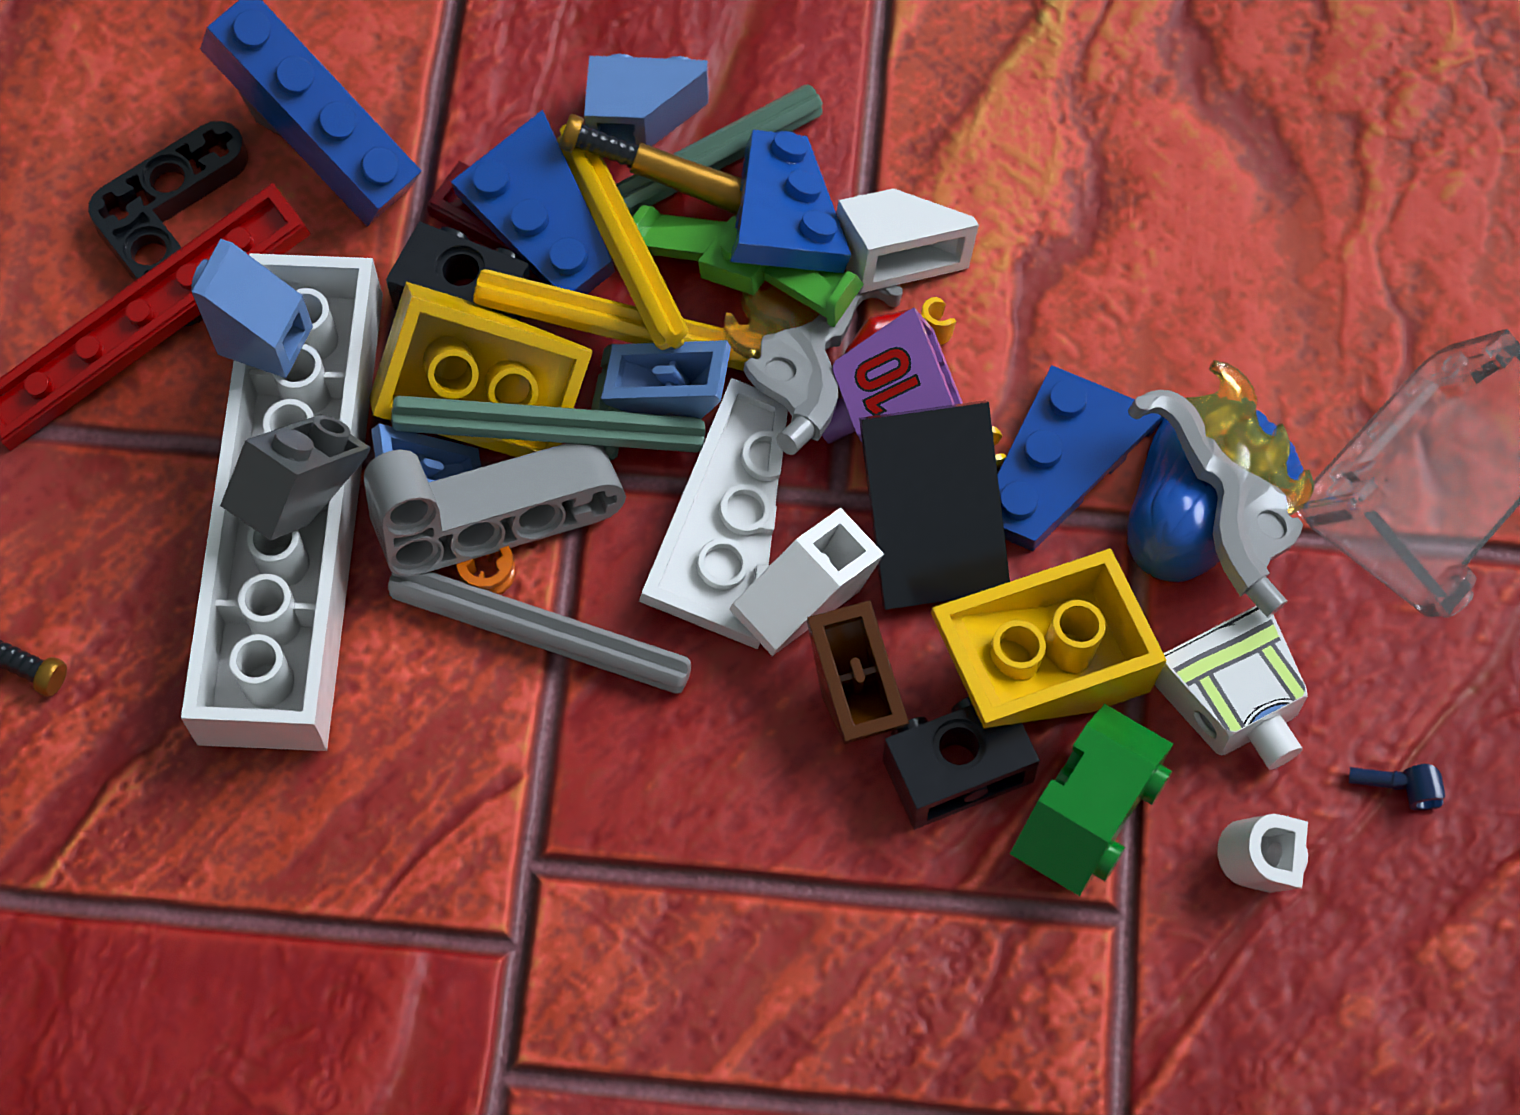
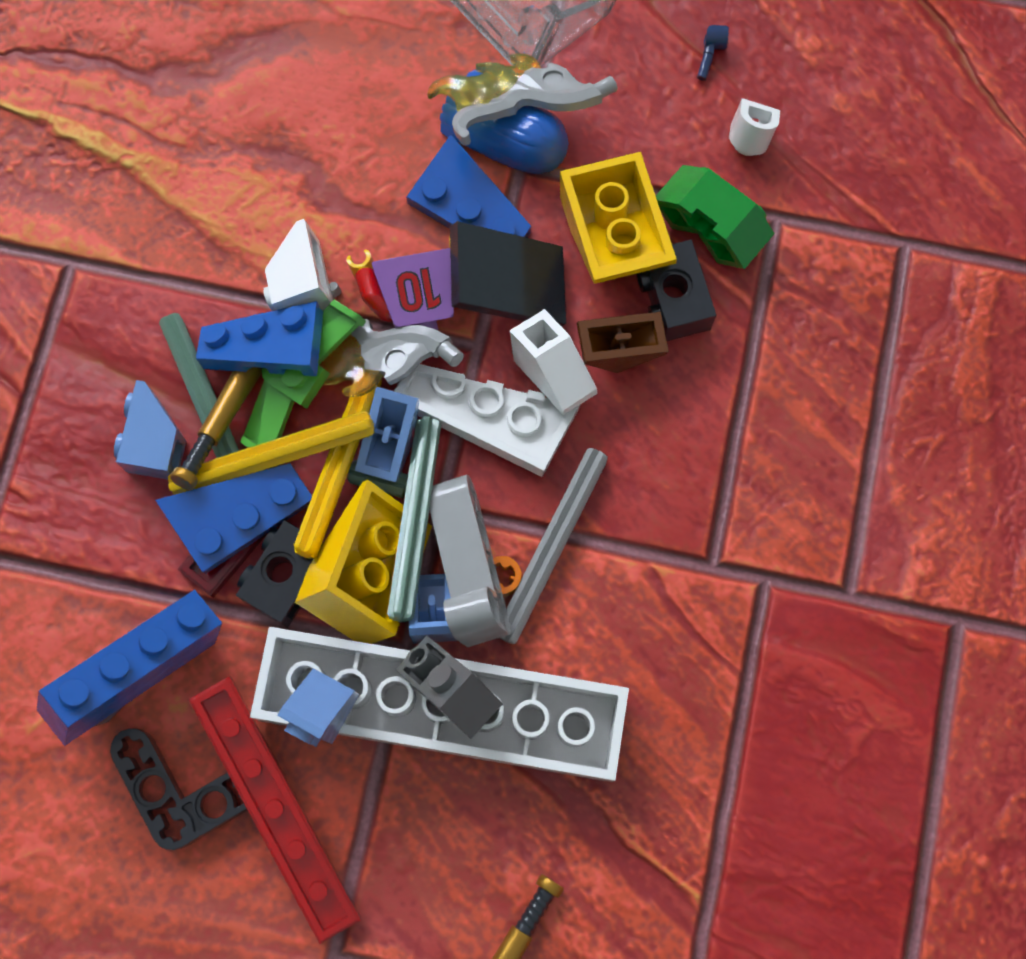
camera: 85 degrees left, 10 degrees up
white torso [1155,606,1308,770] -> none

